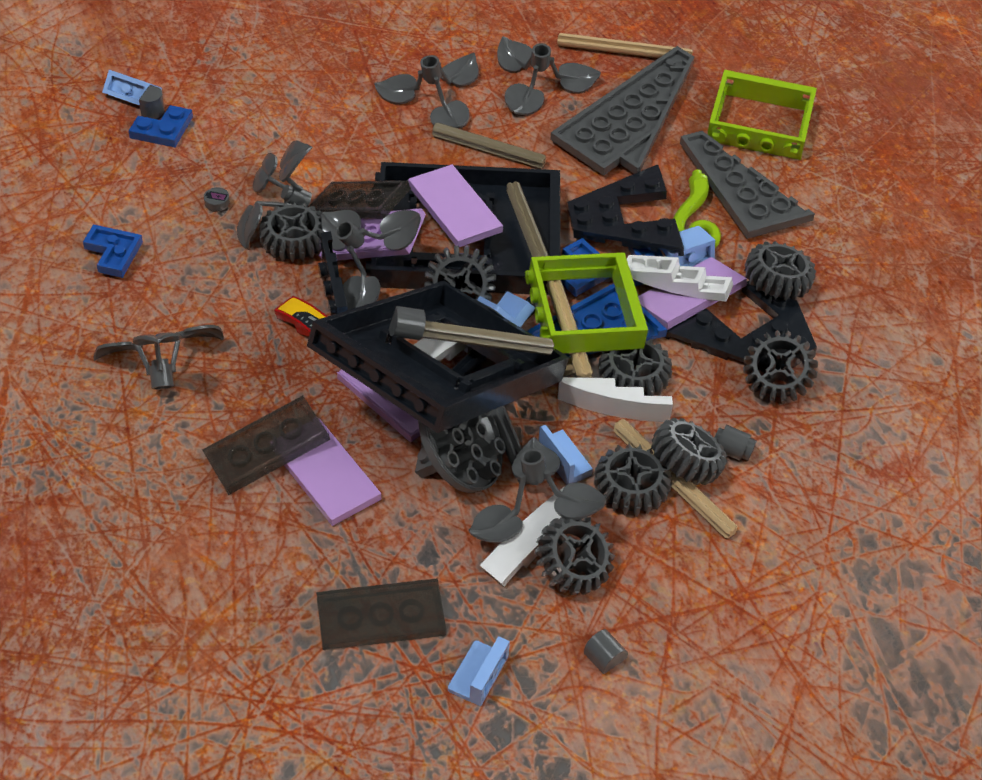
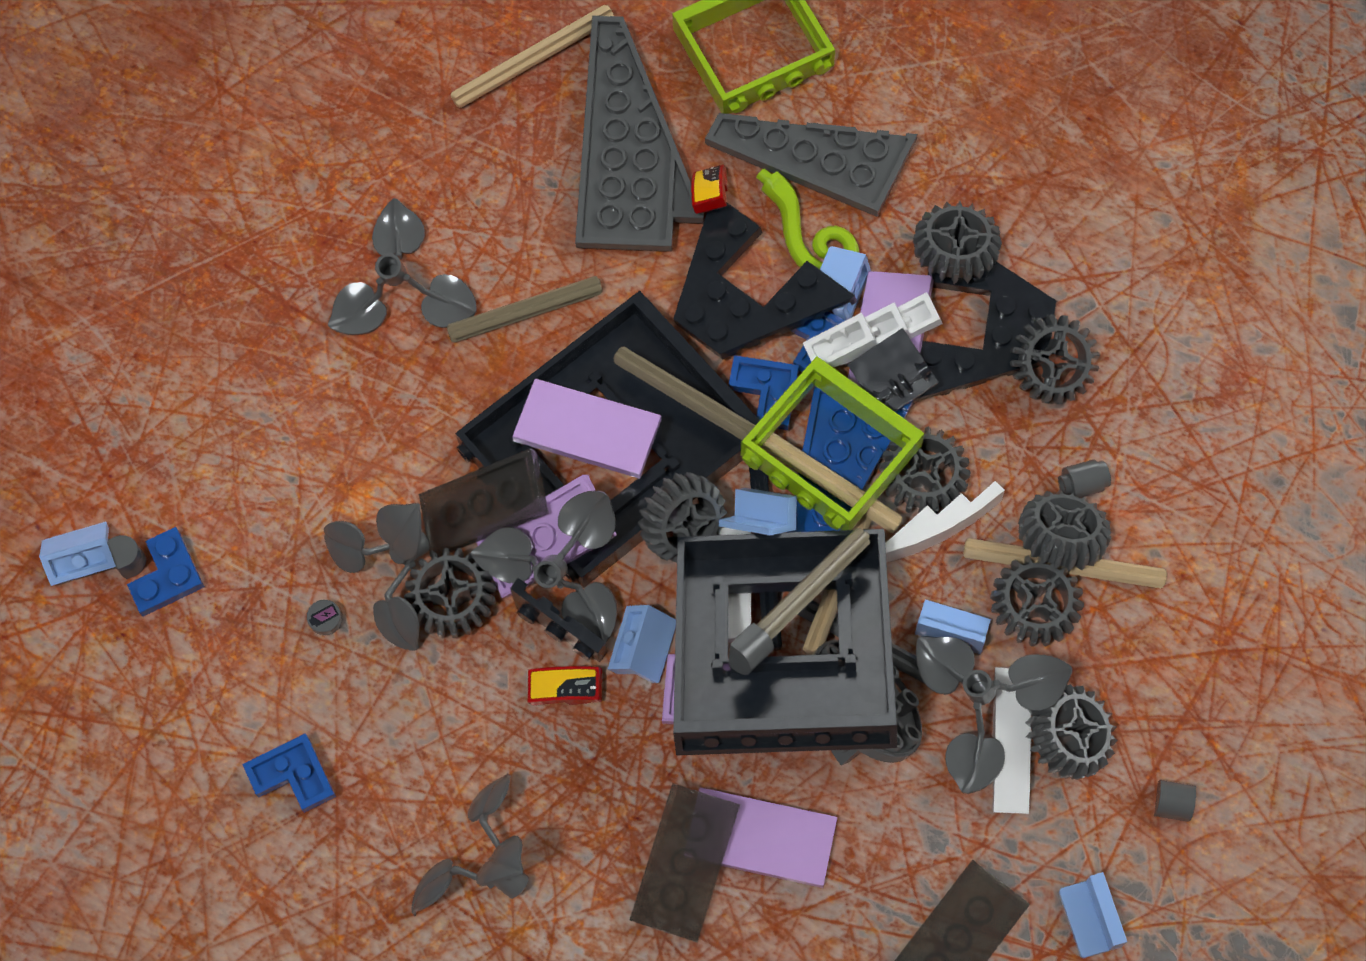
camera: 35 degrees left, 20 degrees up
dark grey plant [497,36,601,115] -> none
none -> slope [691,164,728,214]
none -> black hinge [847,328,939,412]

